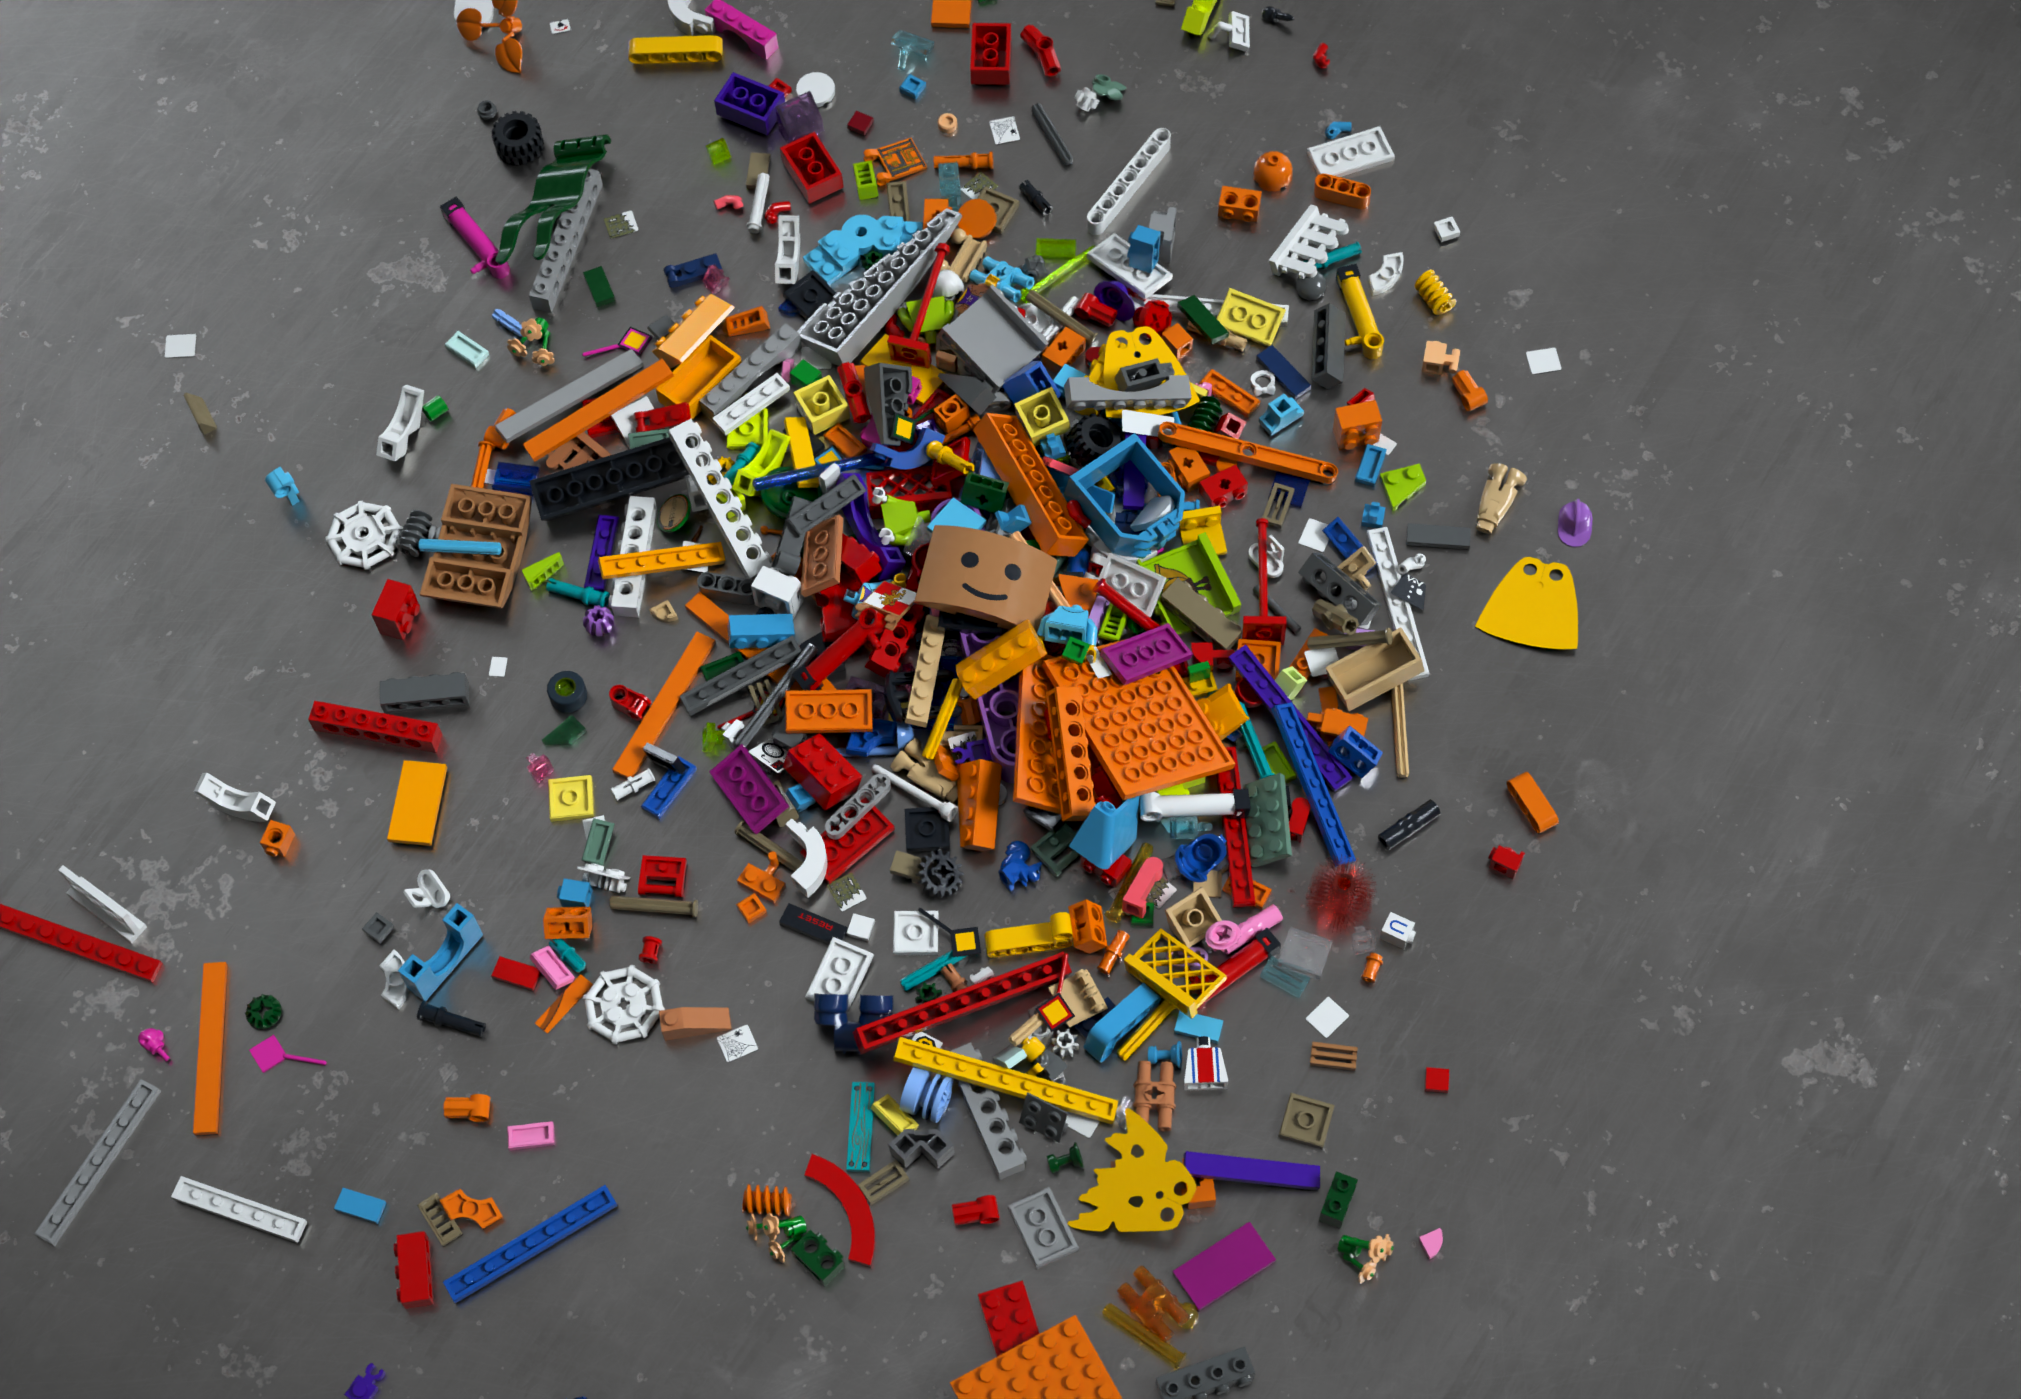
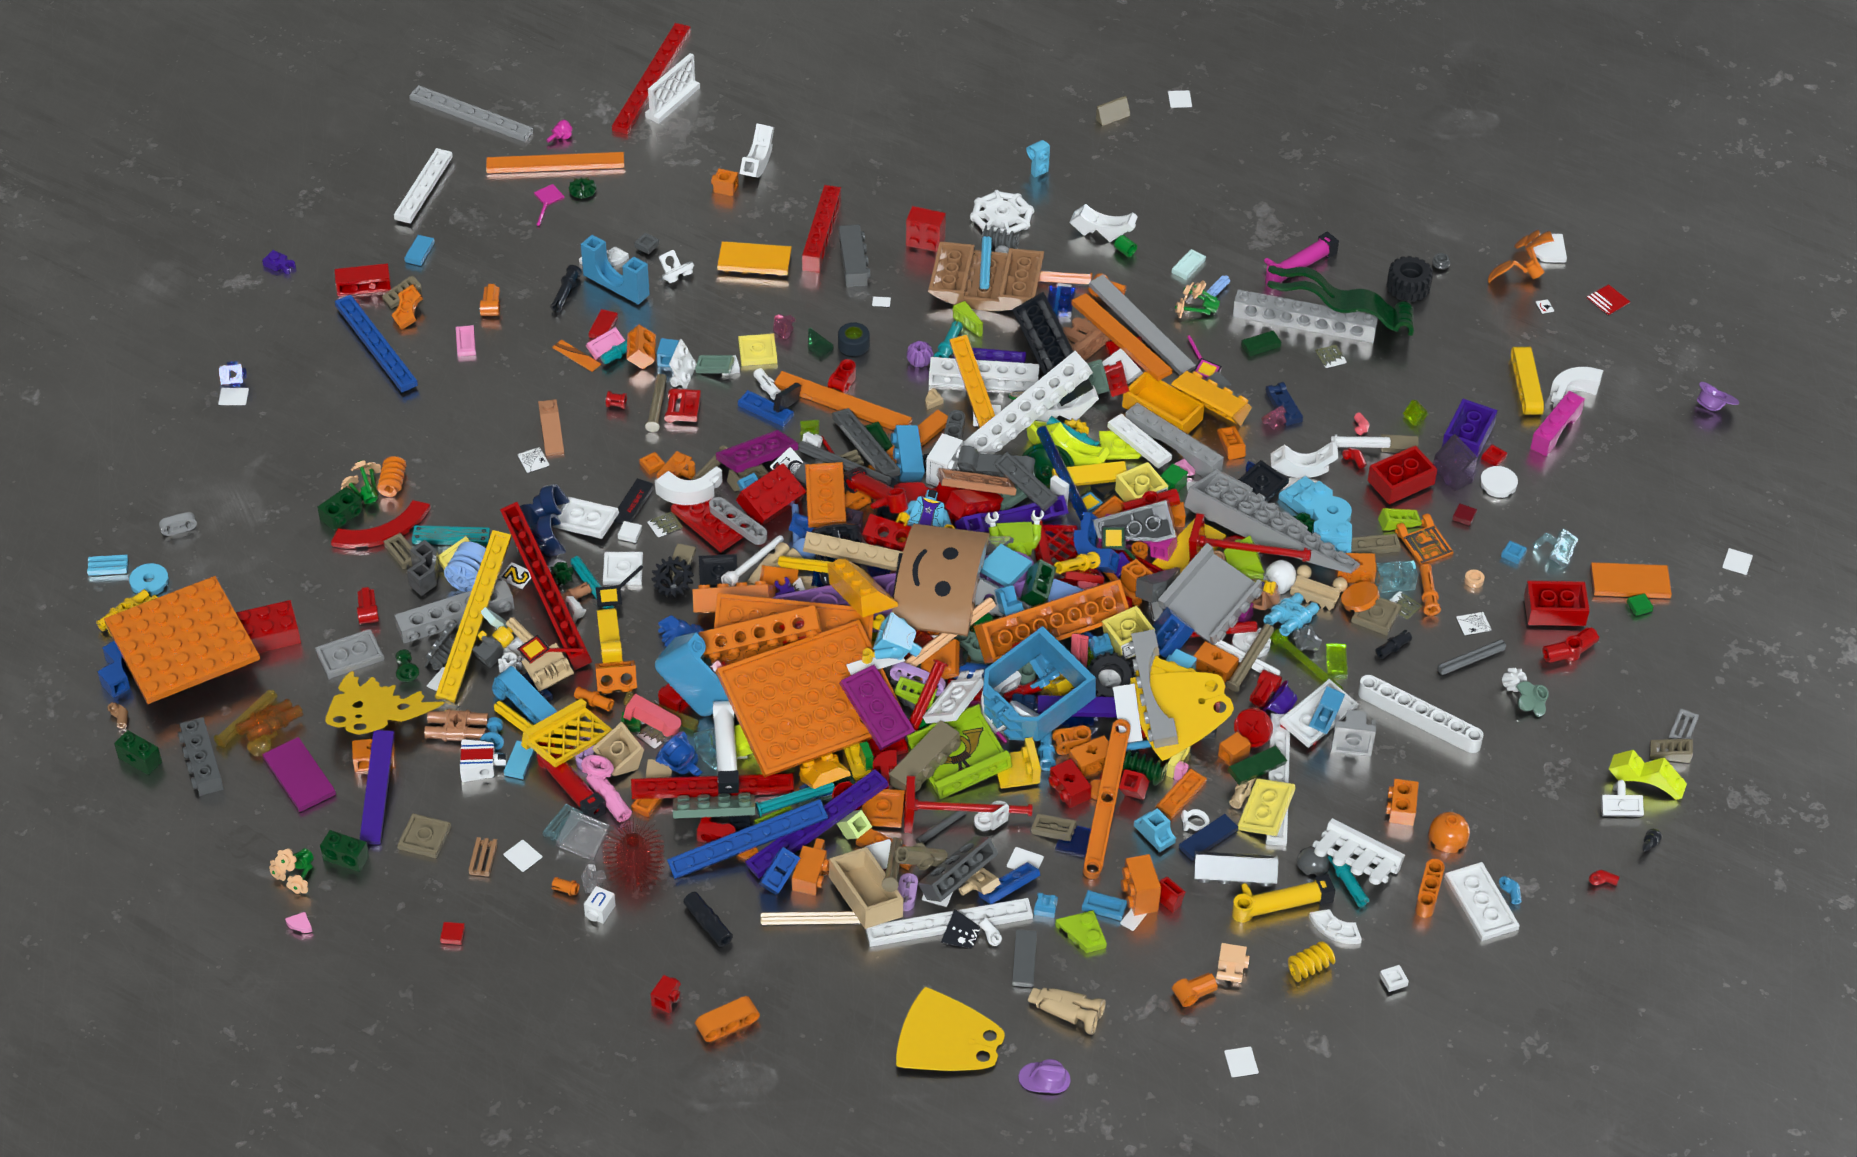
camera: 85 degrees right, 15 degrees down
white plate [582,965,665,1044] -> none
flag [855,581,917,631] -> none
green tile [1061,636,1090,666] -> none
dark grey hinge [1114,358,1175,392] -> none

